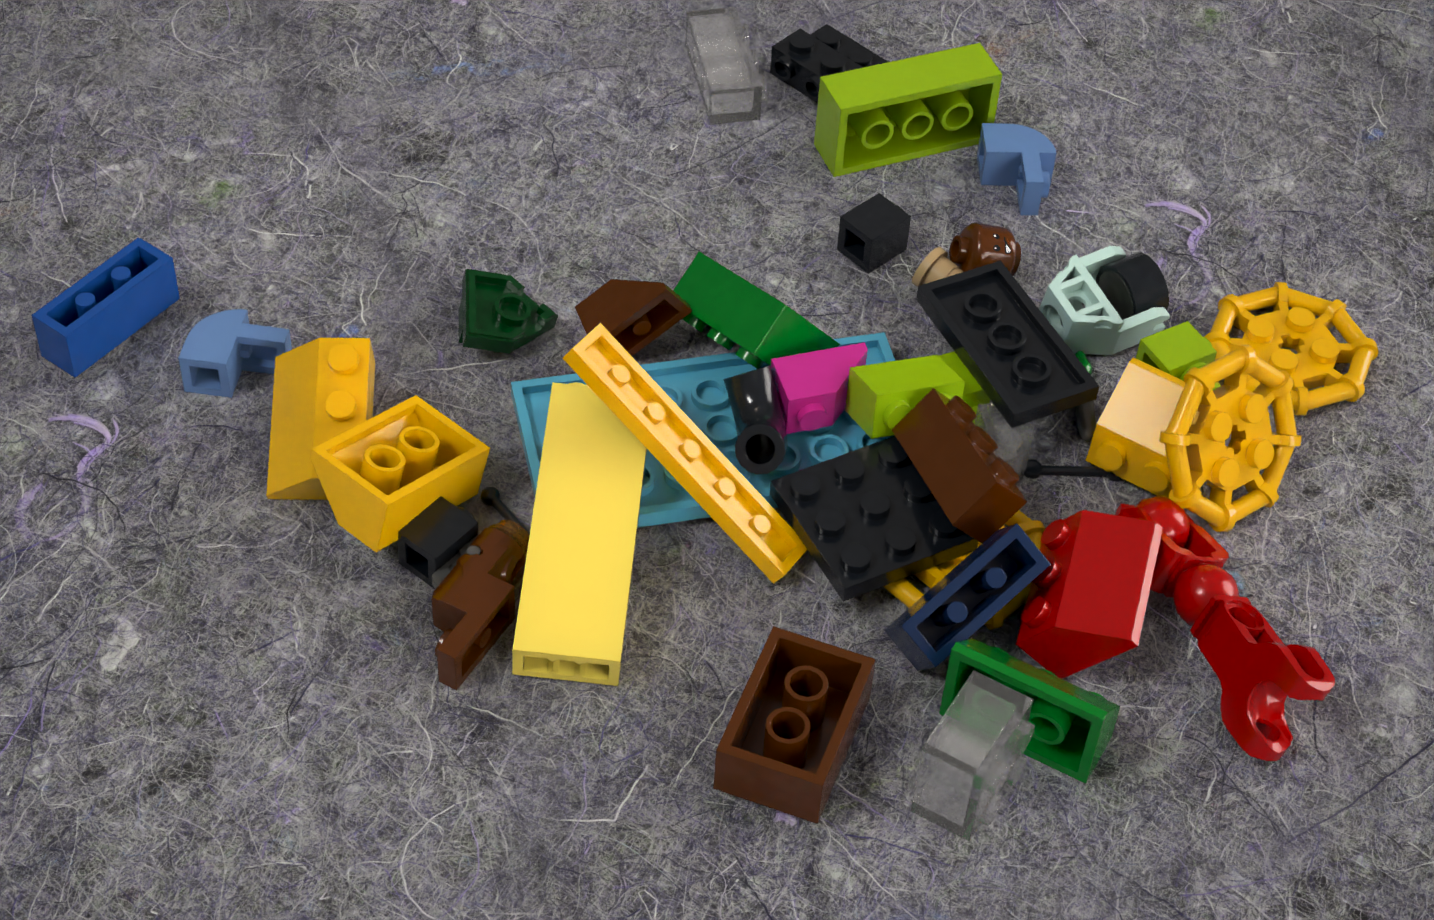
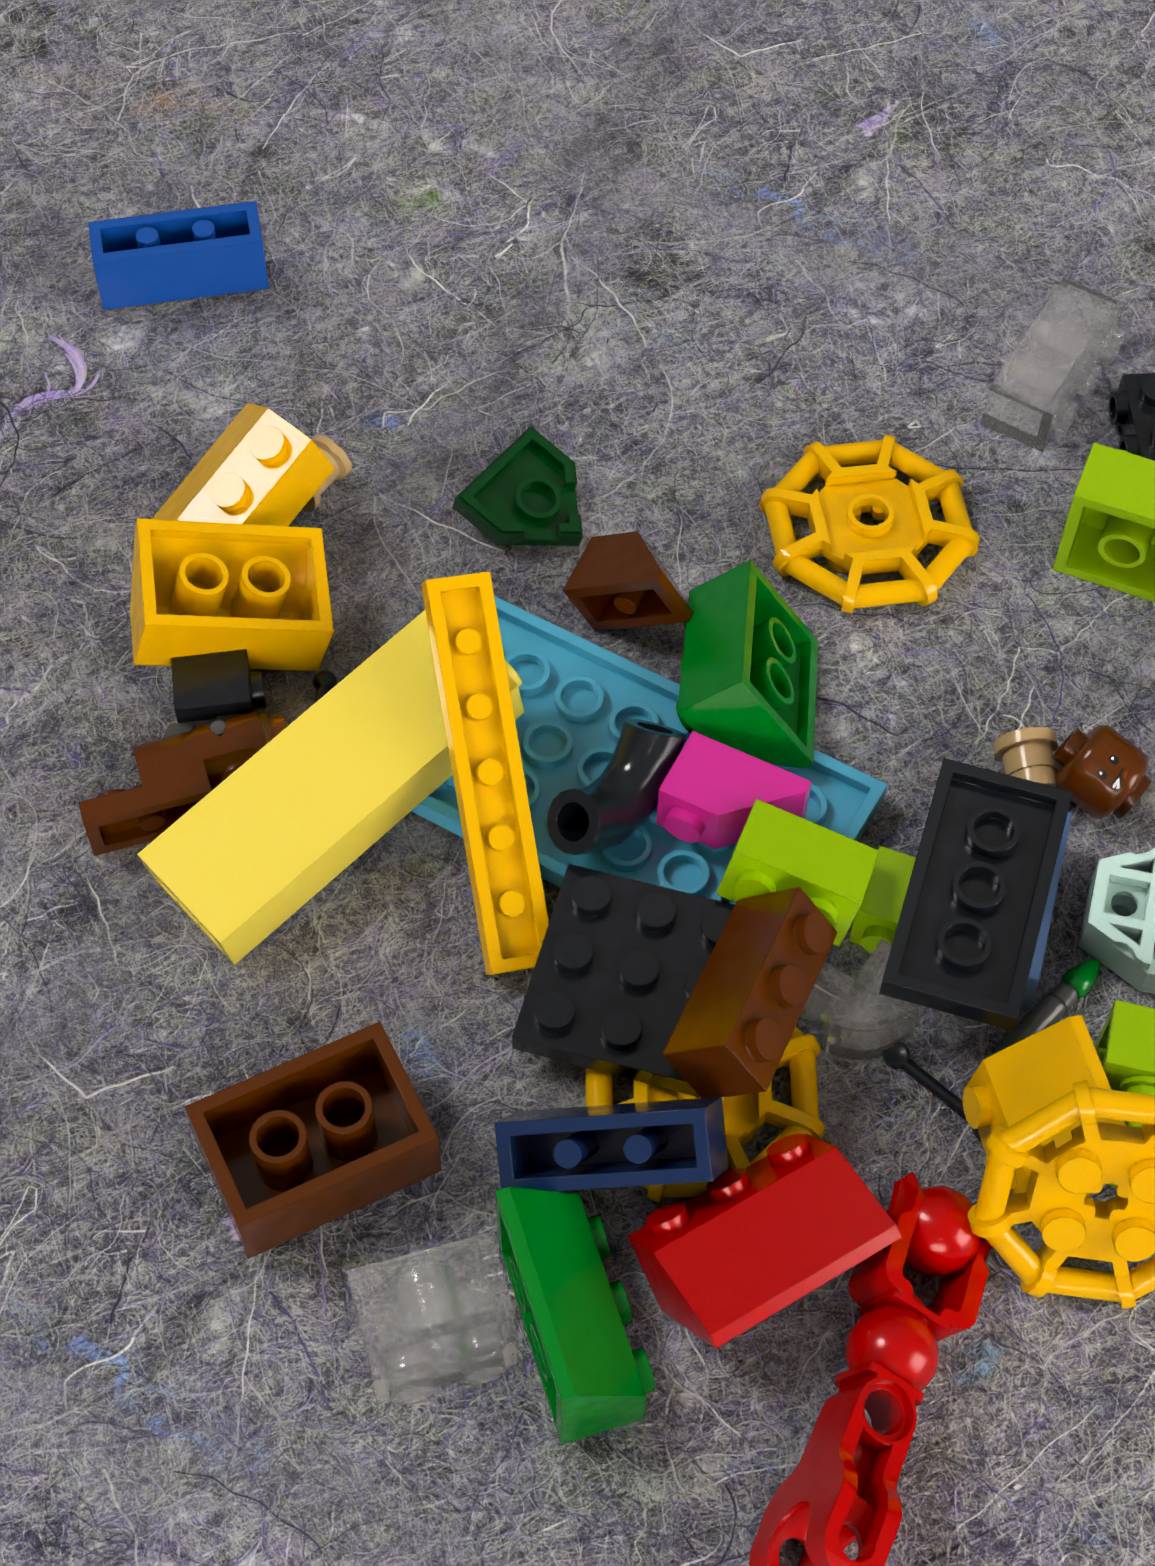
camera: 45 degrees right, 10 degrees up
medium blue brick [178,309,292,398] -> none
black brick [837,193,911,274] -> none
none -> yellow plate [759,434,980,614]

